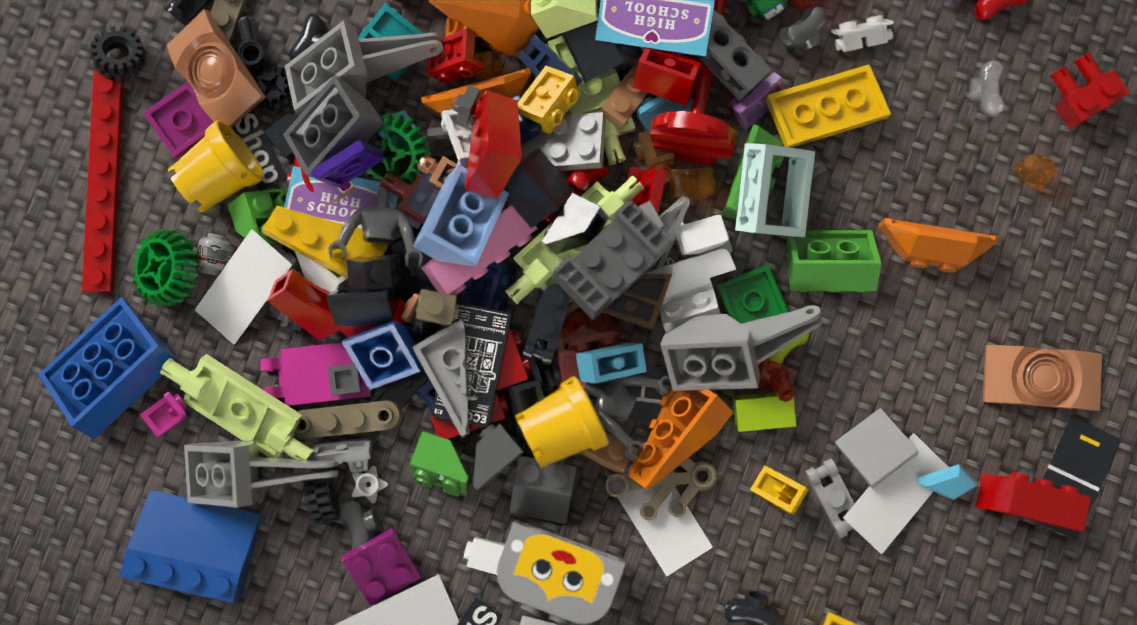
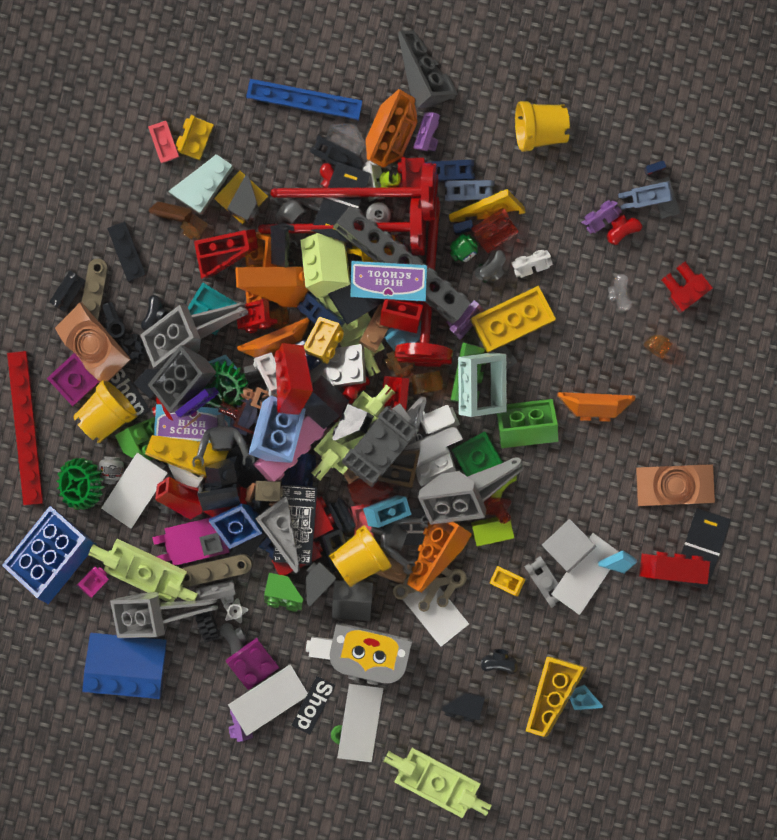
camera: 15 degrees left, 5 degrees up
black tyre [90,26,145,81] -> none
dark grey plate [453,85,480,128] -> none
black plate [522,284,571,366] -> none

